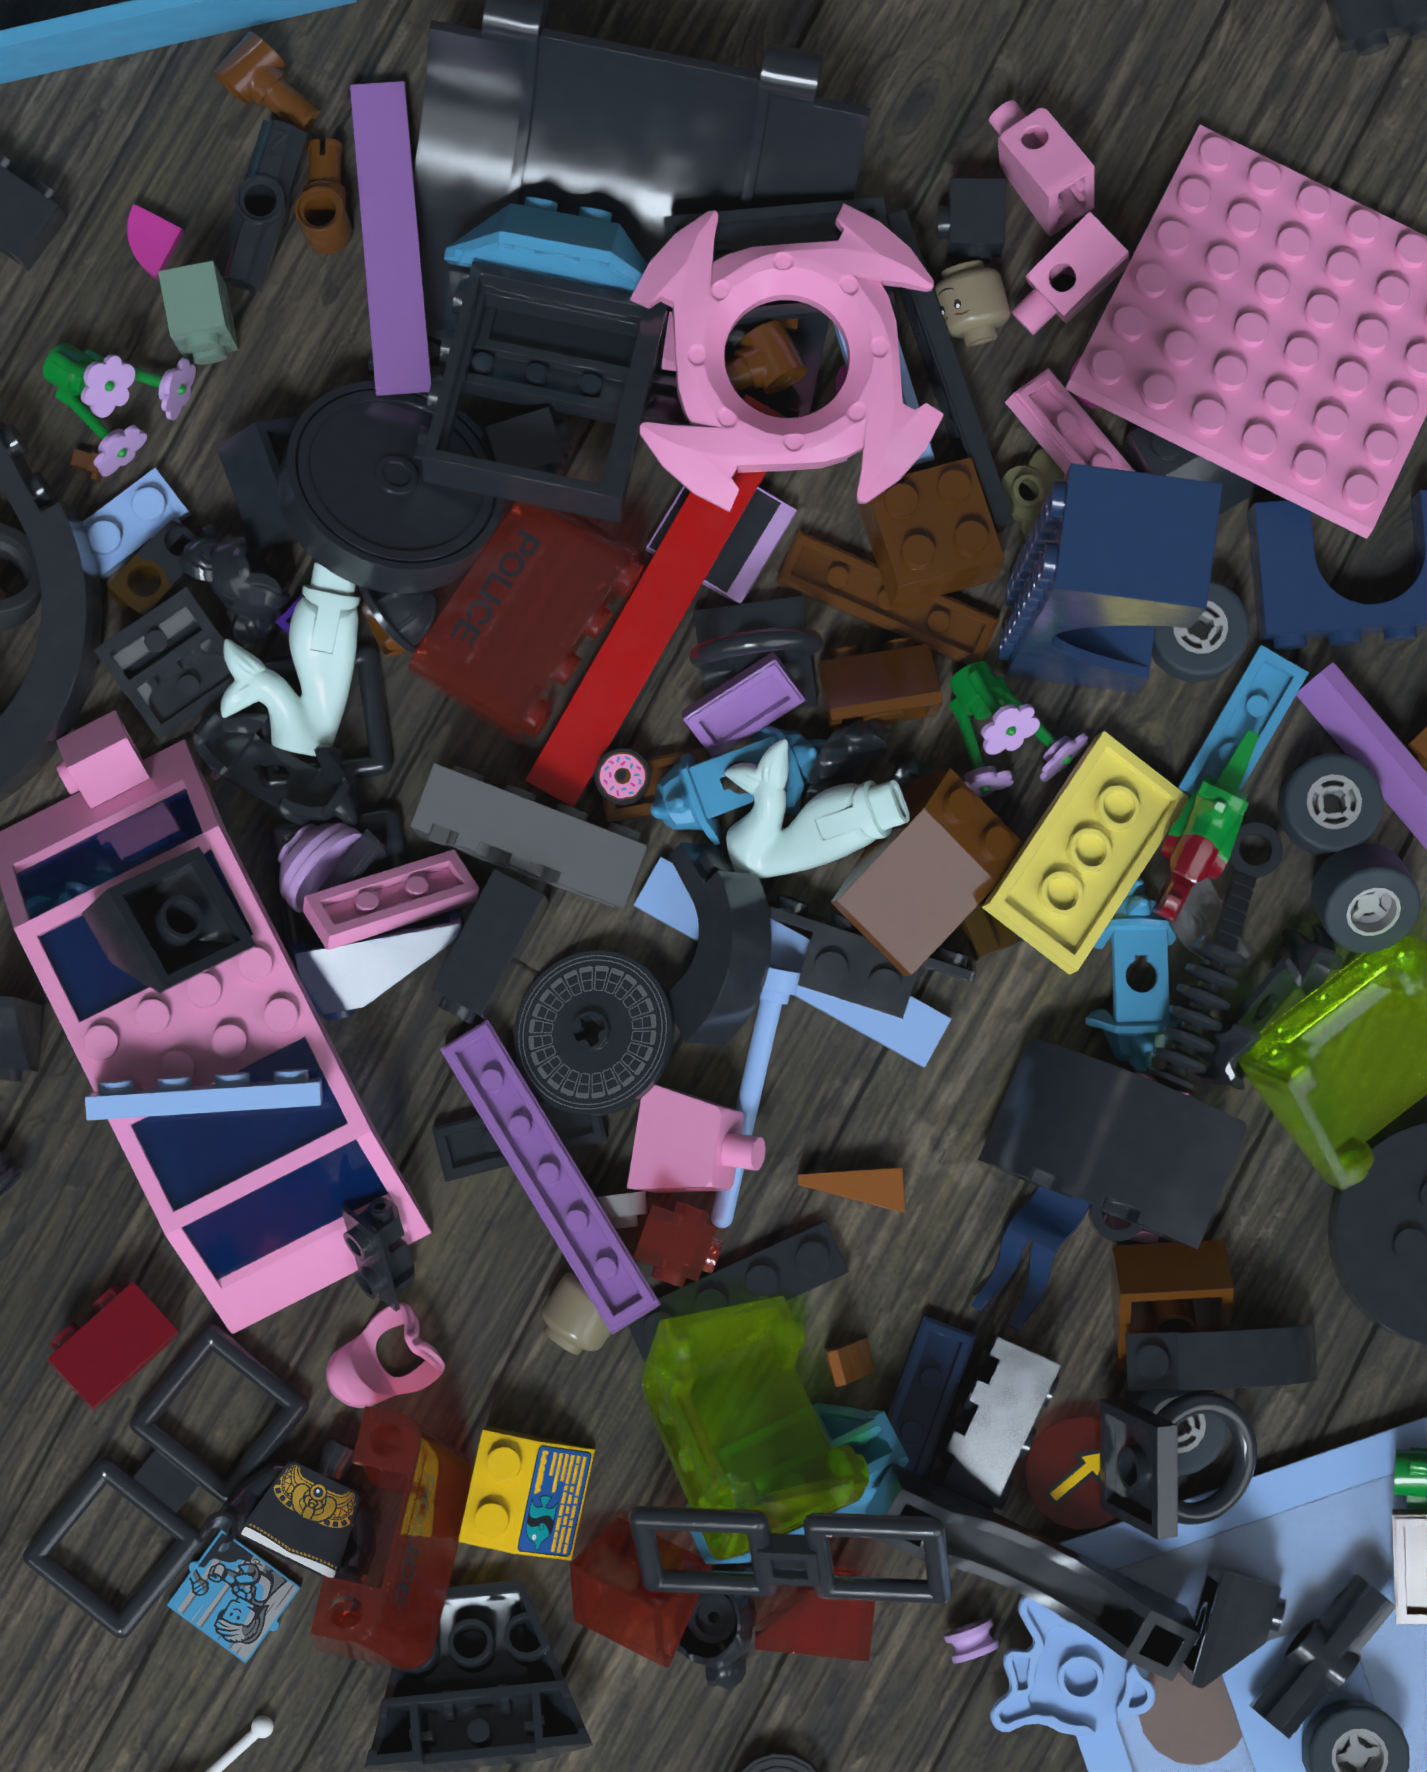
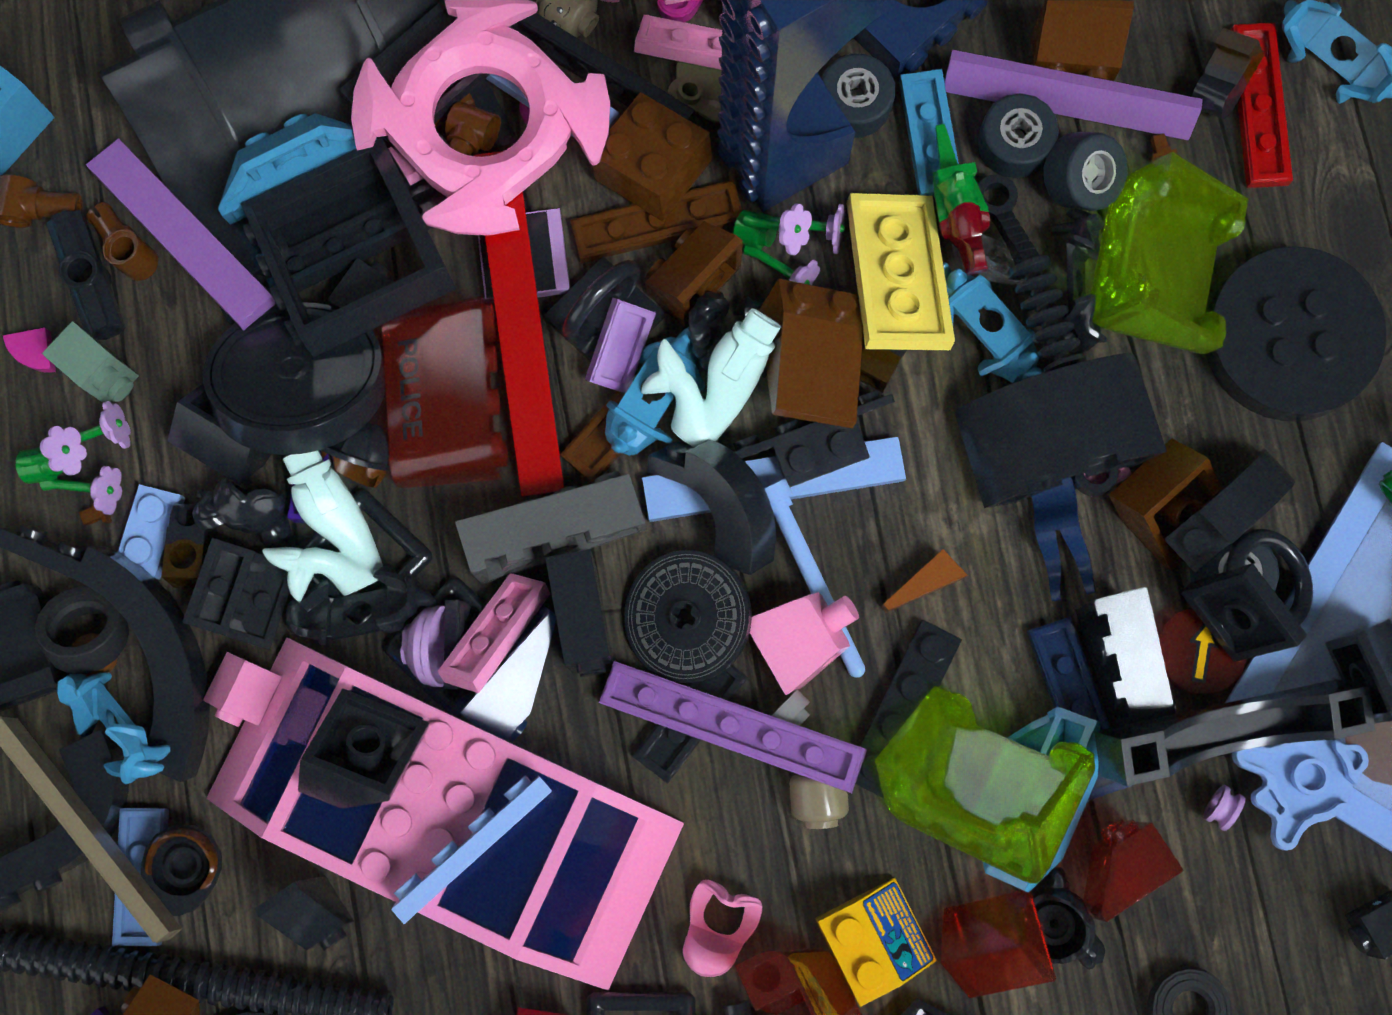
camera: 35 degrees left, 5 degrees down
black hinge [341,1197,415,1312] -> none
tile [595,748,651,806] -> none
black bar [628,1506,952,1604] -> none
clear red brick [633,1201,723,1288] -> none
dark orange piece [824,1337,876,1387] -> none

